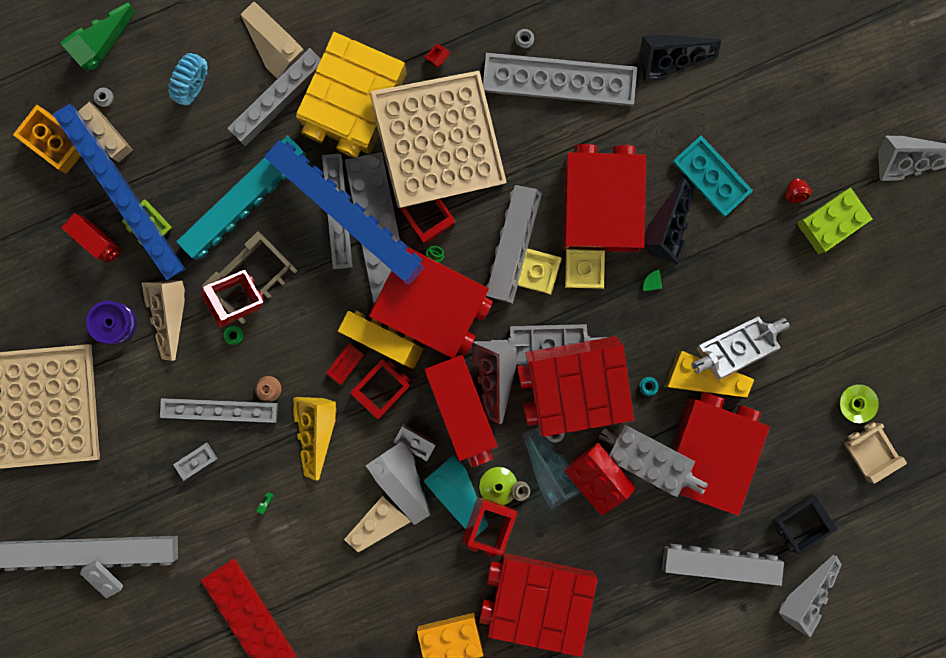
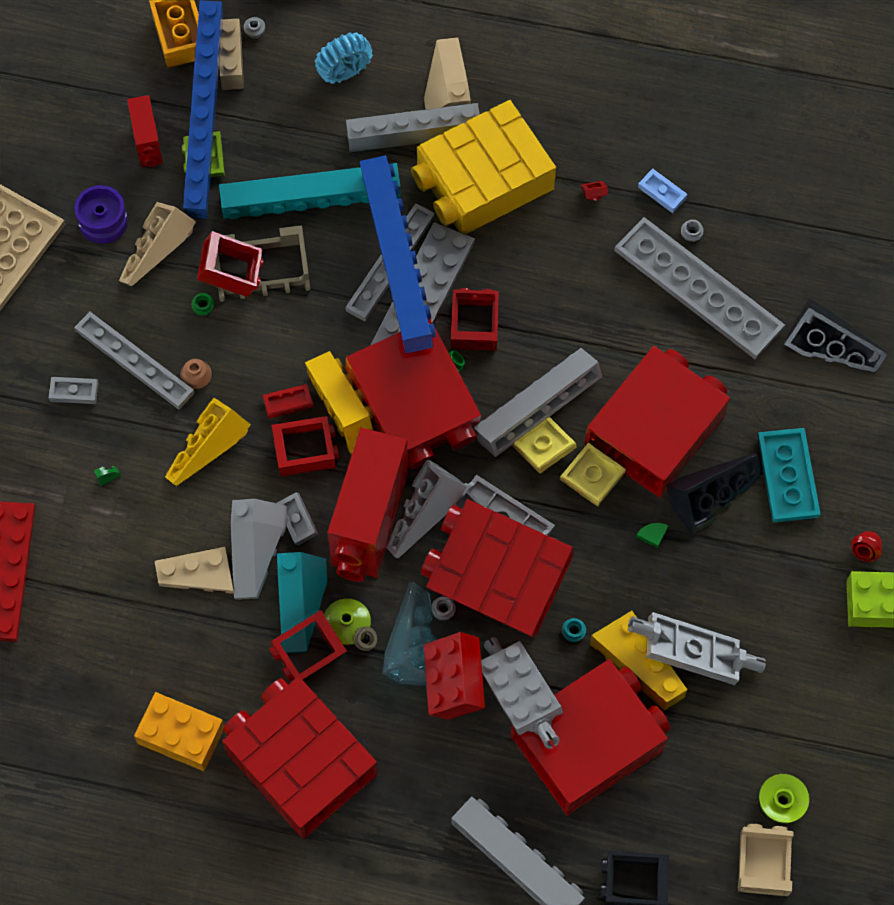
camera: 40 degrees right, 20 degrees down
tan plate [369,71,507,208] -> none
none -> light blue plate [638,169,687,213]

